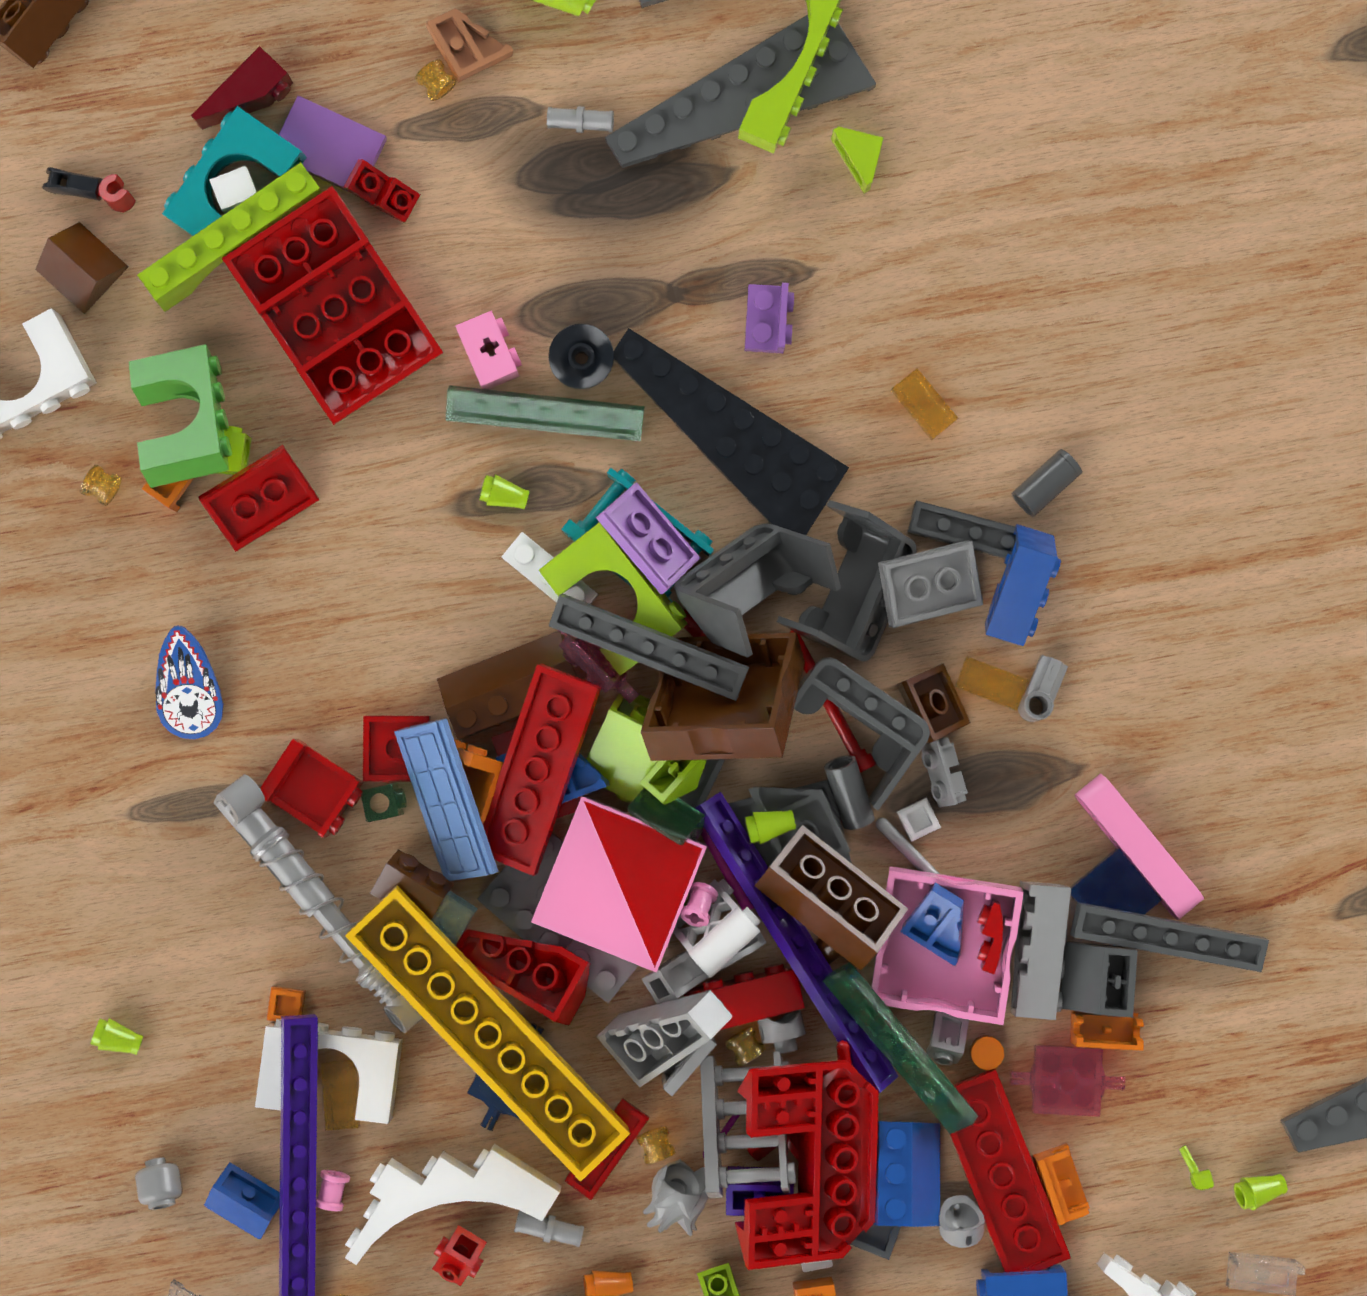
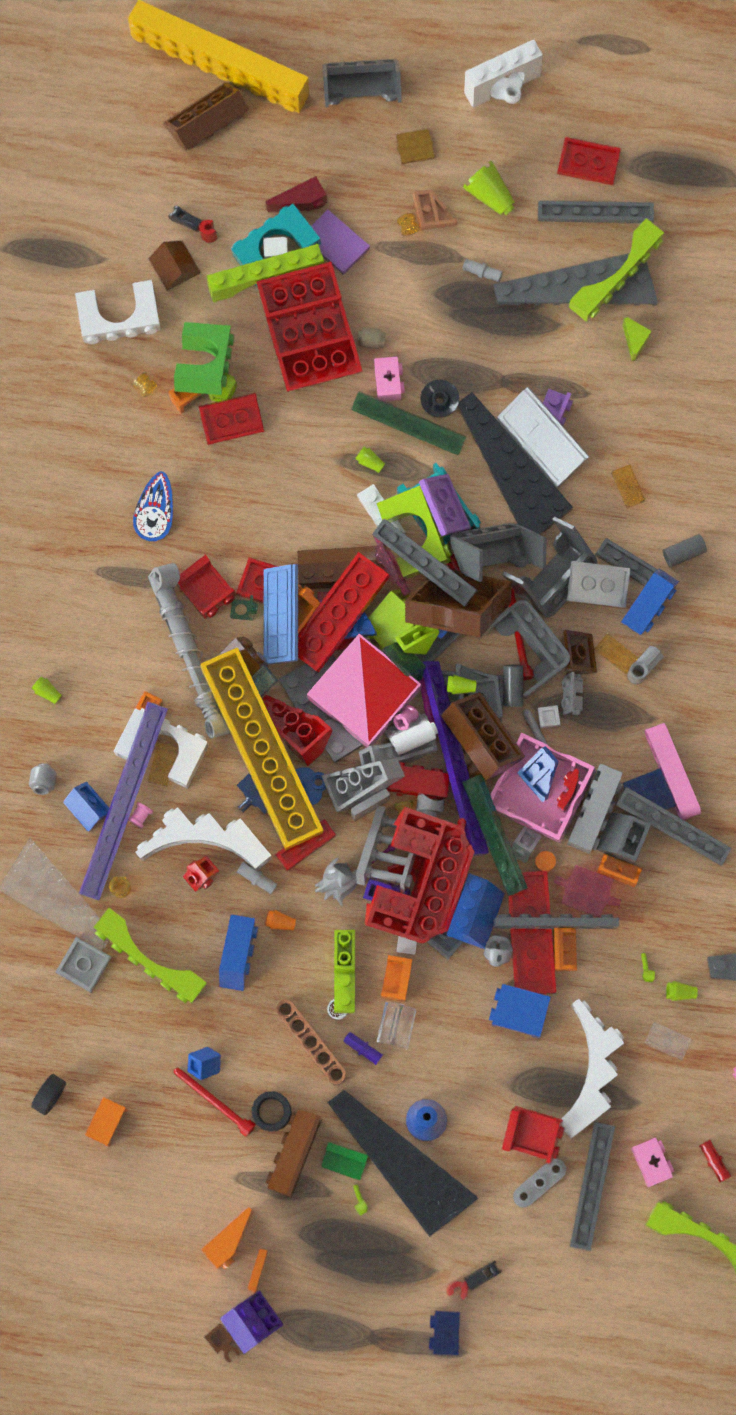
camera: 25 degrees right, 10 degrees down
red slope [343,159,421,223] -> none
clear yellow wheel [636,1126,676,1164] -> none
none -> blue plate [295,767,327,805]
none -> dark tan brick [357,327,386,349]
none -> dark grey plate [494,914,619,929]
none -> piece [496,387,590,488]

